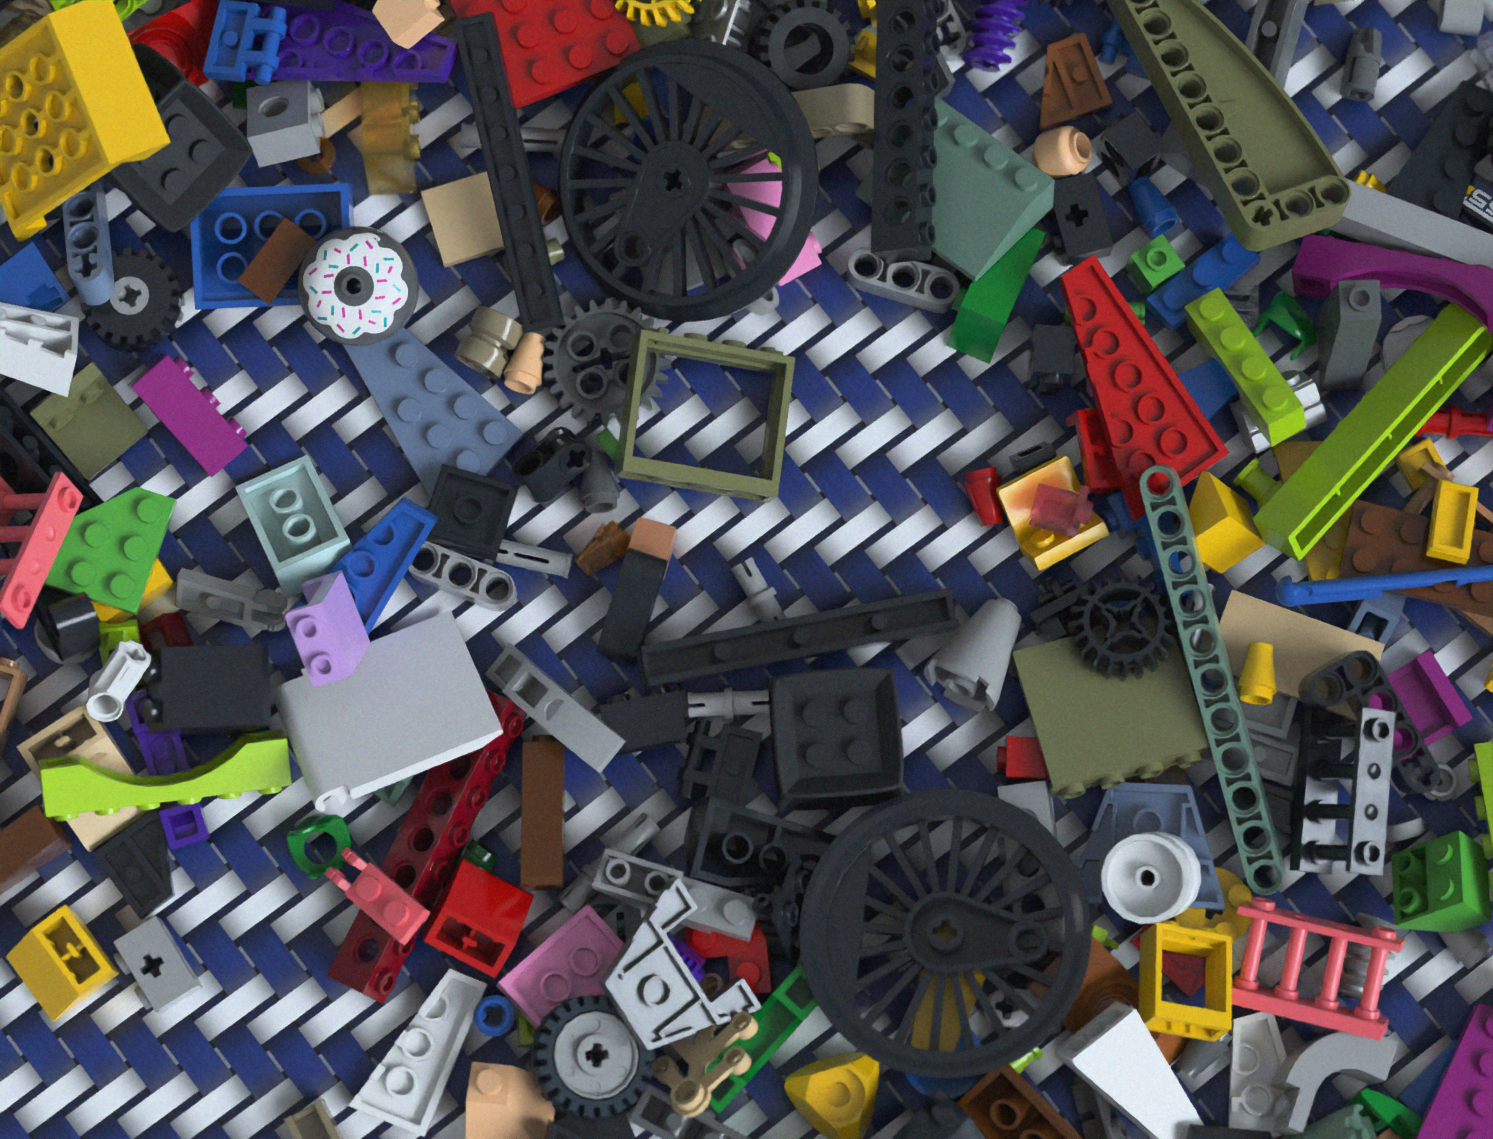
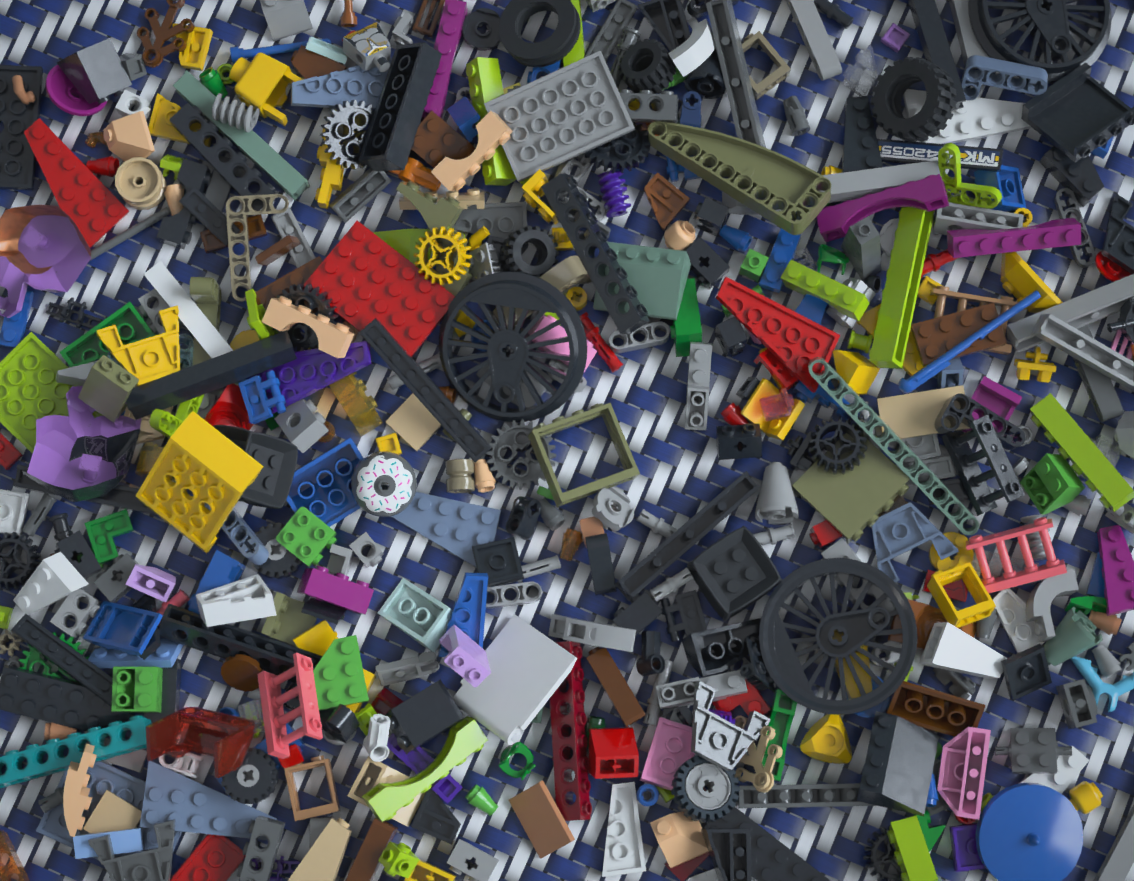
camera: 25 degrees left, 0 degrees up
reddish brown tile [237,217,317,305] -> none
coral hinge [325,846,430,945] -> none
white wheel [1101,831,1201,924] -> none
yellow cone [1236,642,1277,705] -> none
yellow tile [1426,479,1479,565] -> none
none -> bright green bracket [276,507,337,568]
none -> yellow piece [293,620,338,656]
none -> black piece [301,597,347,624]
none -> light grey panel [327,544,355,576]
none -> light grey brick [349,532,384,568]
none -> yellow tile [375,433,402,455]
none -> lime brick [378,841,420,878]
none -> bright green cone [465,784,498,816]
none -> nougat tile [509,780,575,859]
none -> yellow wheel [566,286,587,311]
none -> red pin [579,312,623,373]
none -> light grey plate [592,487,634,531]
none -> black piece [636,631,665,676]
none -> light grey slope [685,342,712,431]
none -> black brick [716,423,762,460]
none -> light grey pin [753,524,795,546]
none -> black hinge [864,276,881,293]

